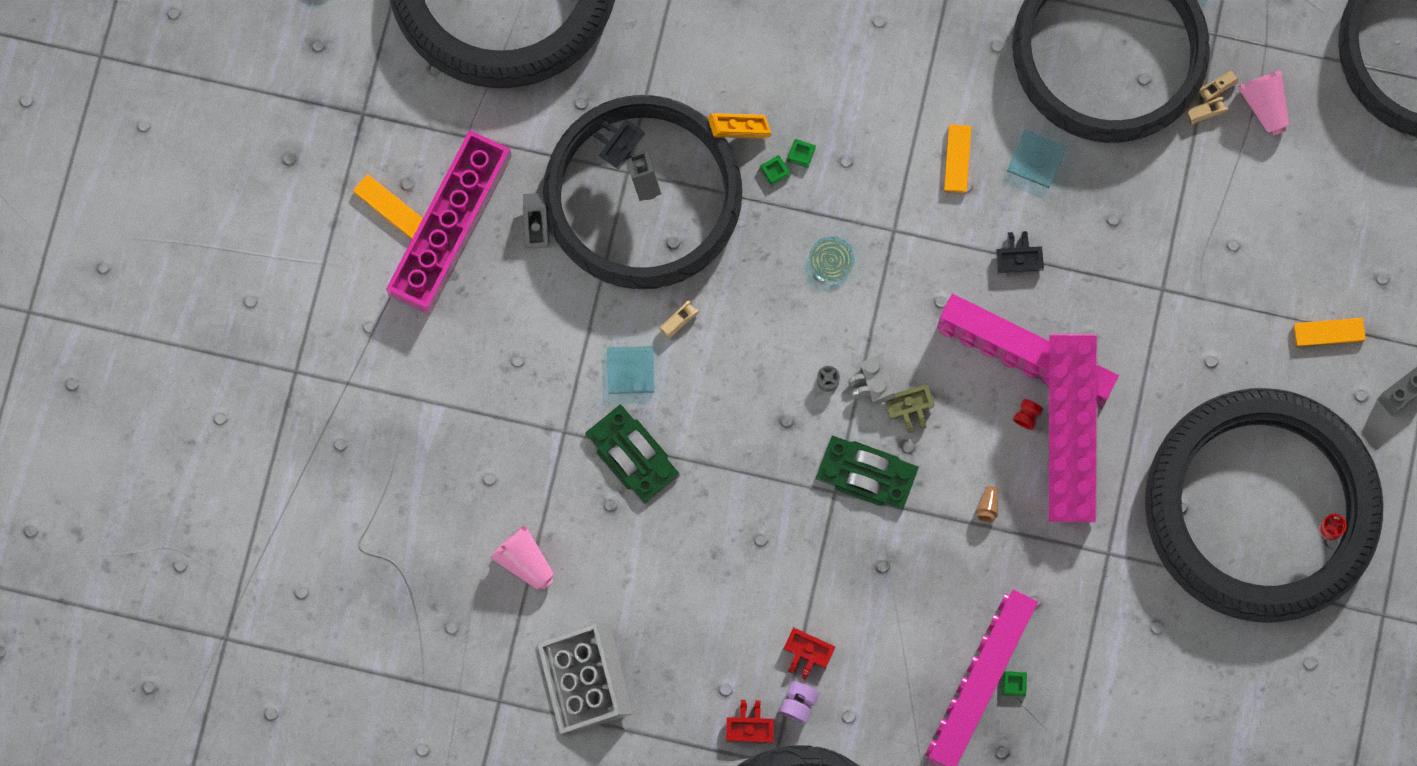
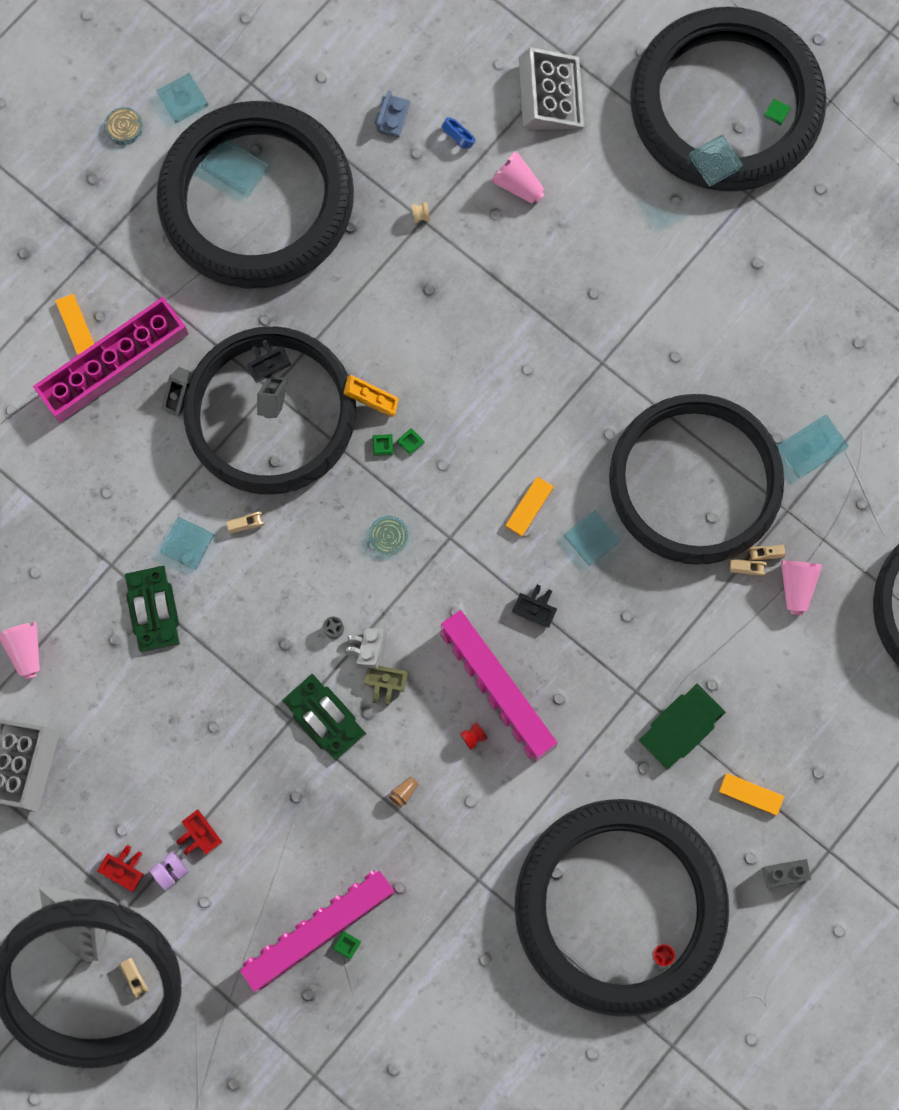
camera: 30 degrees right, 0 degrees up
dark pink brick [1049,333,1098,522] -> none
none -> dark green piece [638,683,726,770]

